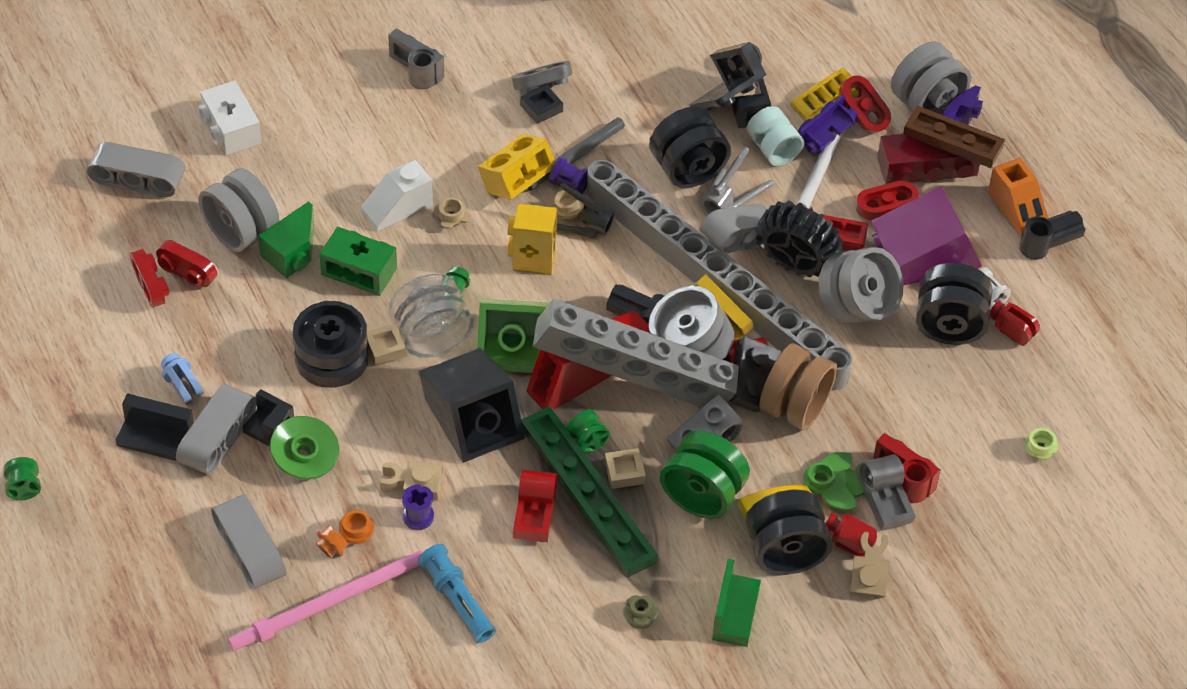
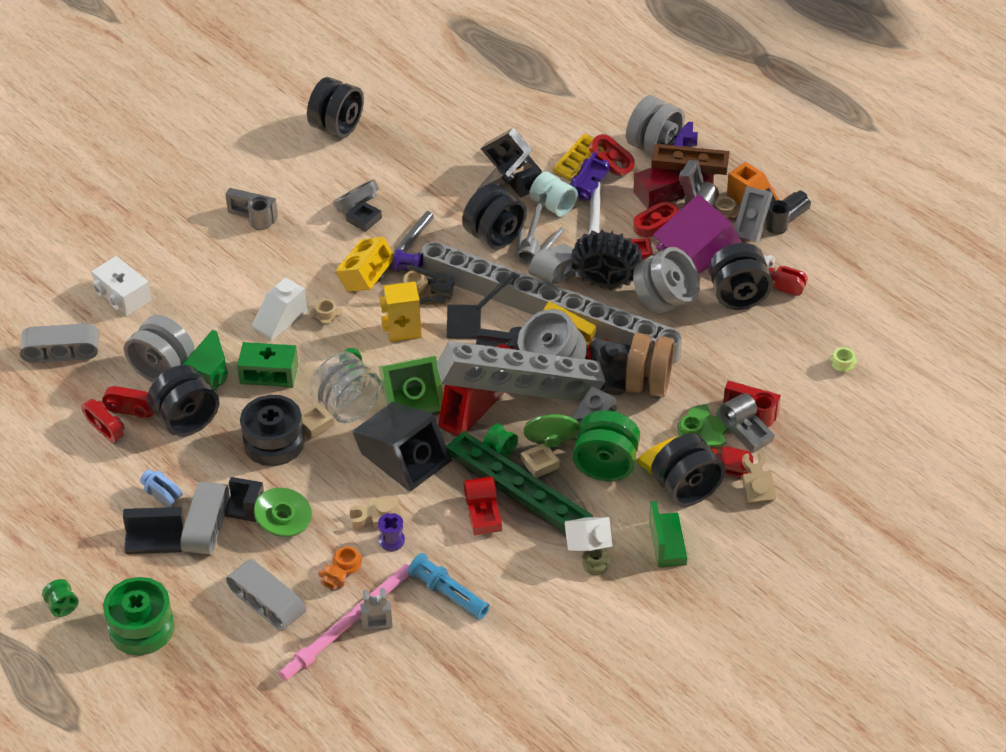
camera: 15 degrees left, 5 degrees down
none -> green wheel [103,577,175,655]
none -> black wheel [147,365,220,437]
none -> light grey plate [360,588,393,631]
none -> black piece [447,272,516,338]
none -> bright green dish [523,414,580,447]
none -> white brick [565,517,612,551]
none -> flat silver plate [679,160,719,206]
none -> tan plate [713,197,739,219]
none -> light grey plate [734,186,773,243]

